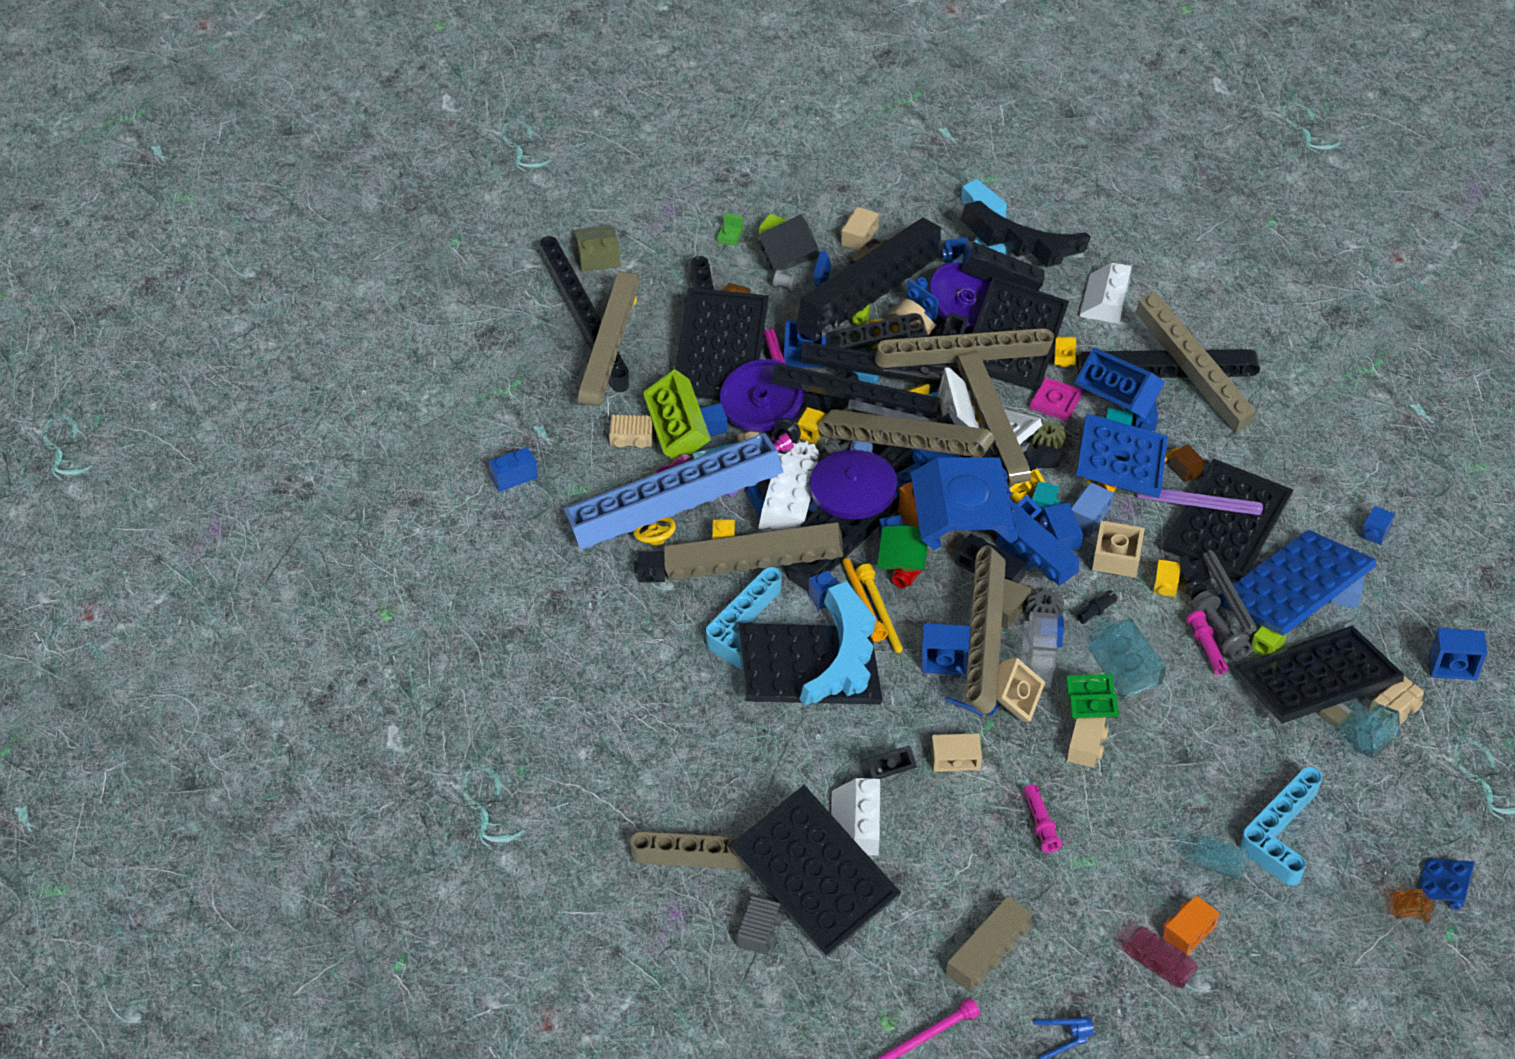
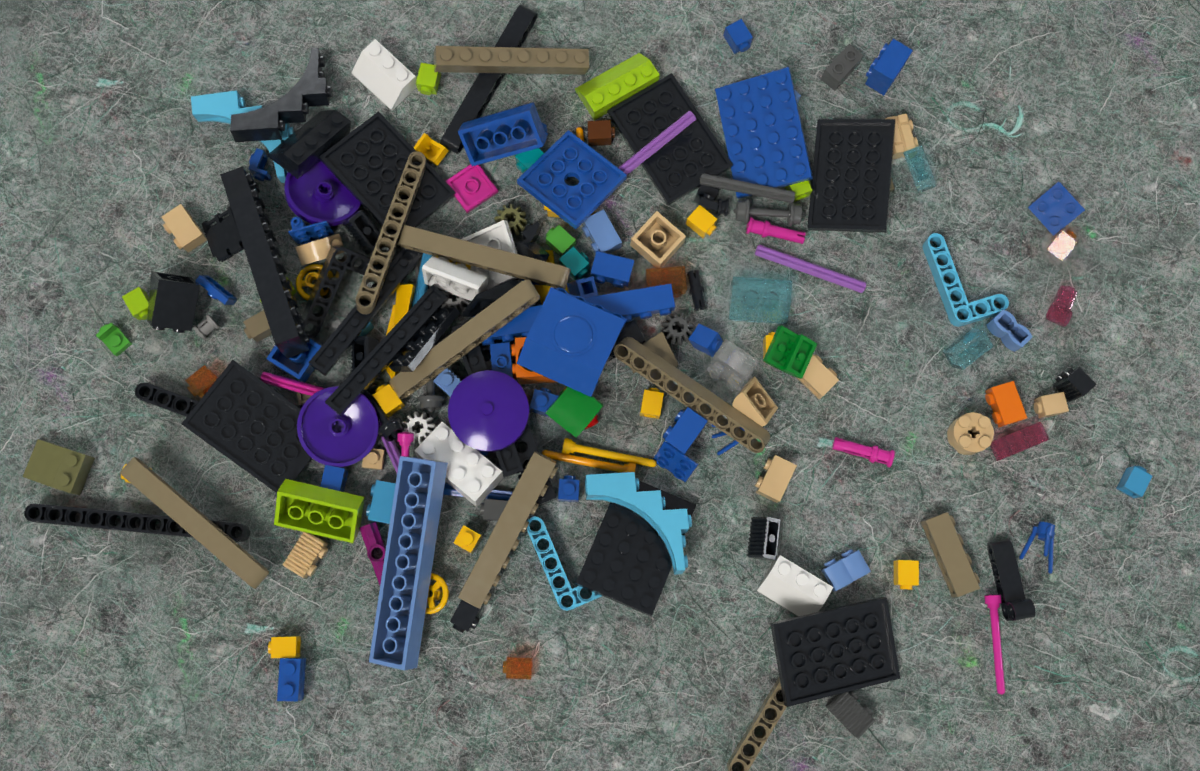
camera: 65 degrees left, 30 degrees up
none -> yellow brick [268,636,301,658]
none -> lime brick [416,63,441,95]
none -> clear orange brick [503,656,533,680]
none -> bright green brick [546,225,576,257]
none -> lime slope [575,53,660,121]
none -> yellow brick [640,388,664,419]
none -> clear orange brick [645,266,687,297]
none -> blue hinge [653,441,698,482]
none -> medium lavender axle [755,245,866,293]
none -> dark grey brick [821,44,864,91]
none -> medium blue brick [821,549,871,591]
none -> yellow brick [894,560,919,590]
none -> tan brick [947,412,994,455]
none -> medium blue brick [986,310,1032,352]
none -> black beam [987,539,1036,621]
none -> tan brick [1034,392,1069,418]
none -> clear pink piece [1045,285,1077,327]
none -> black brick [1053,366,1096,402]

